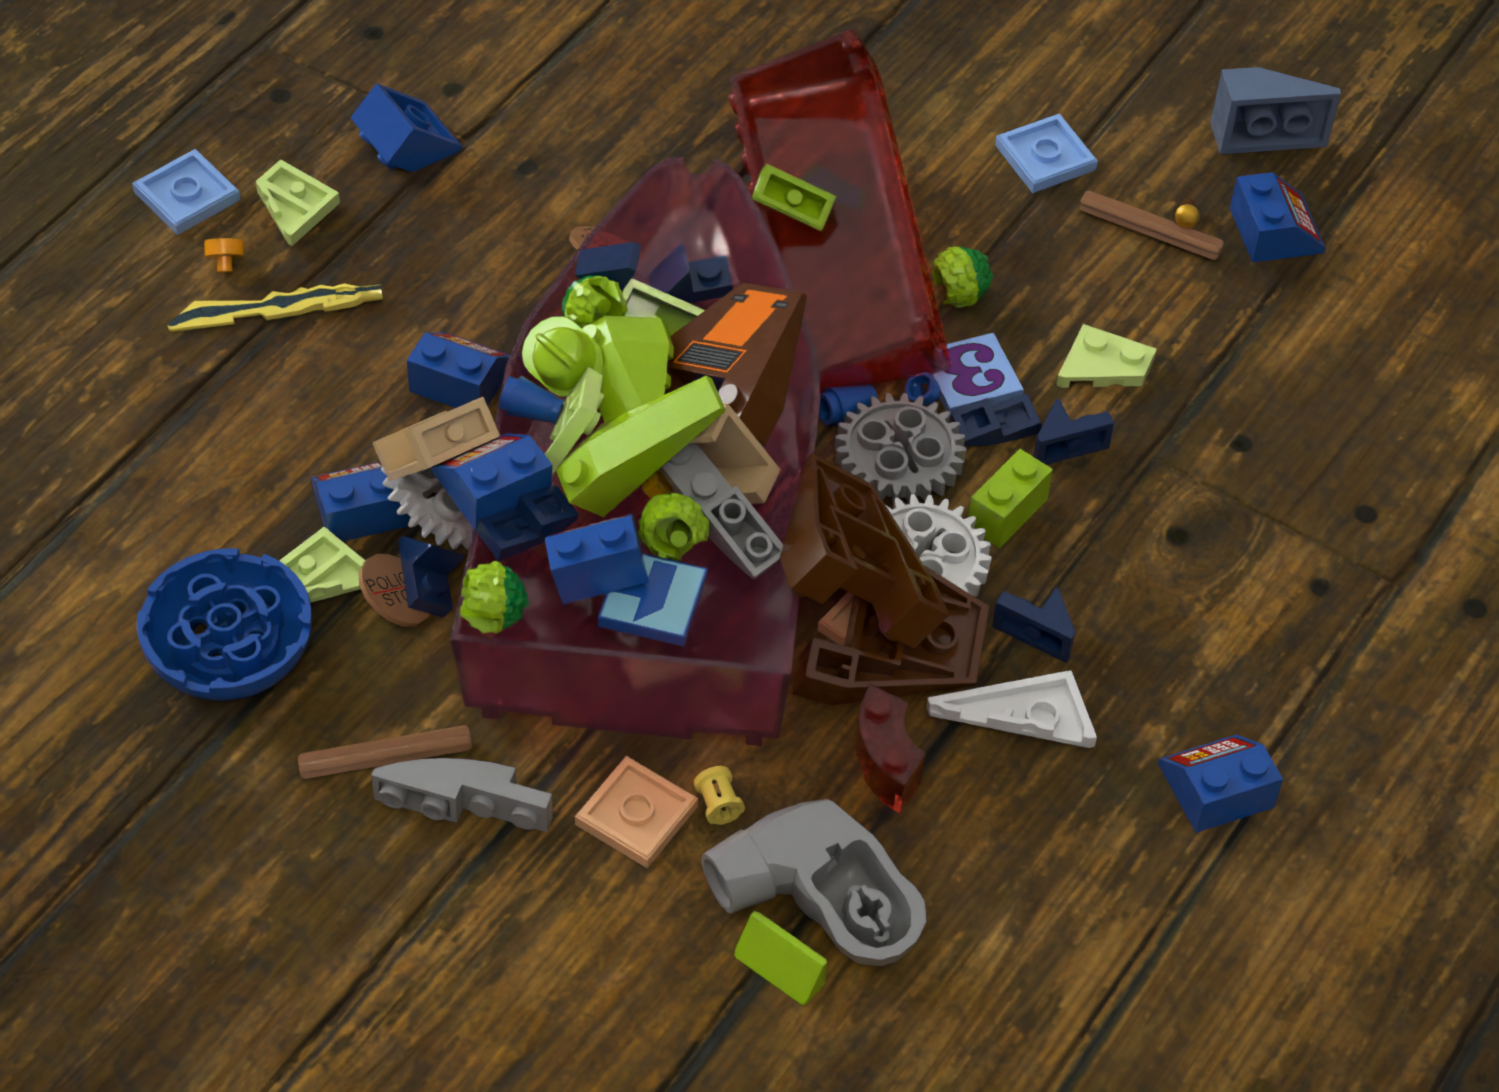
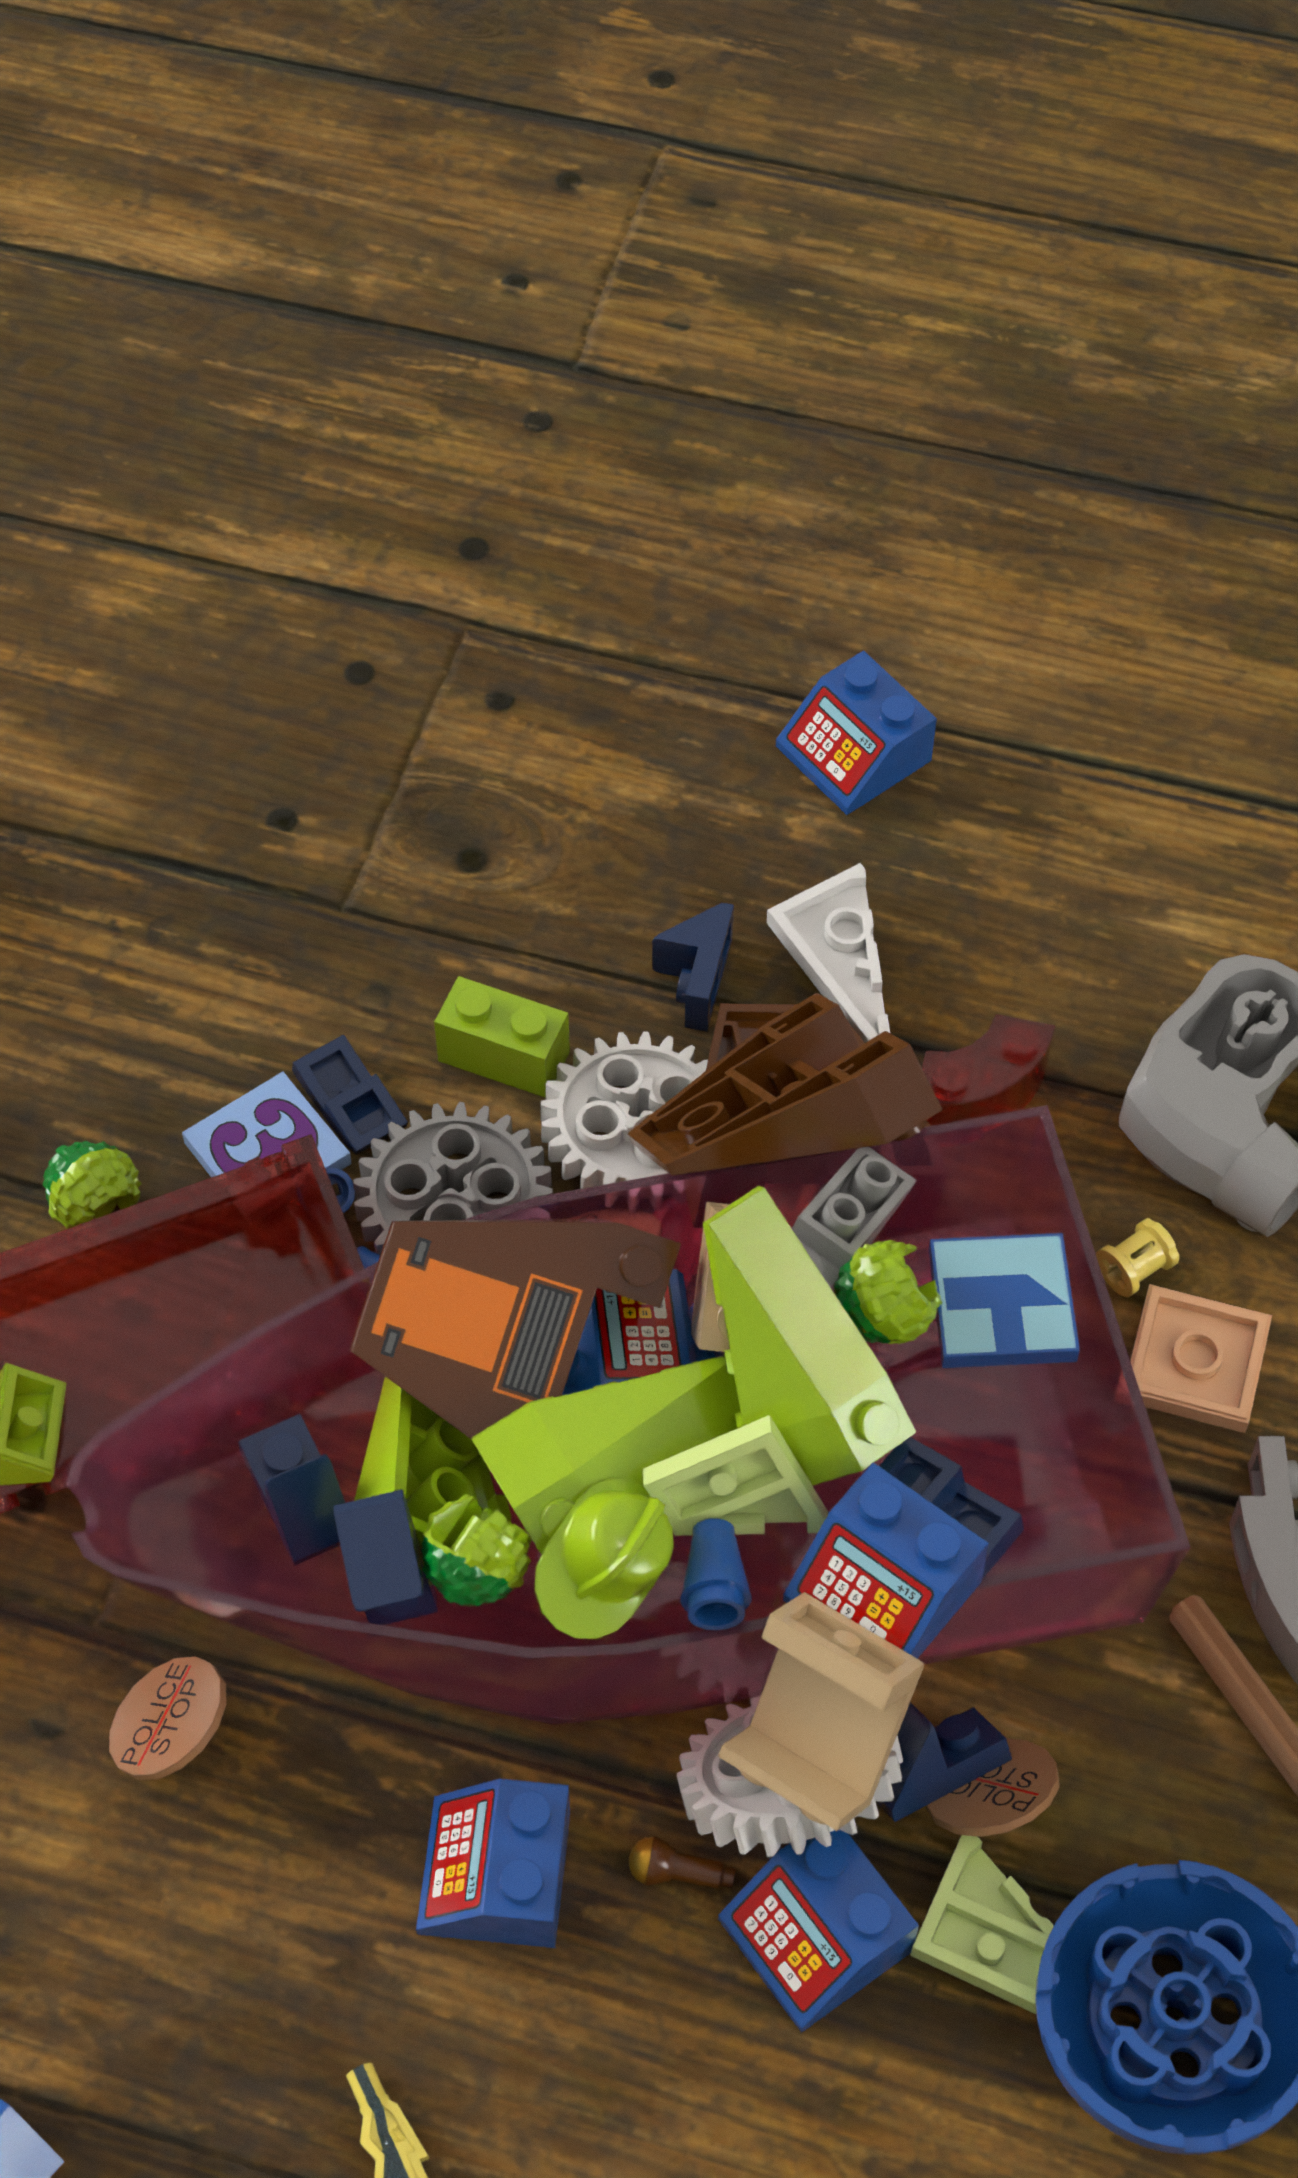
camera: 105 degrees left, 5 degrees up
lime piece [460,561,529,634] -> none
blue slope [545,513,649,605] -> none
dark blue slope [1033,399,1114,465] -> none
yellowish green wing [1056,324,1157,388] -> none

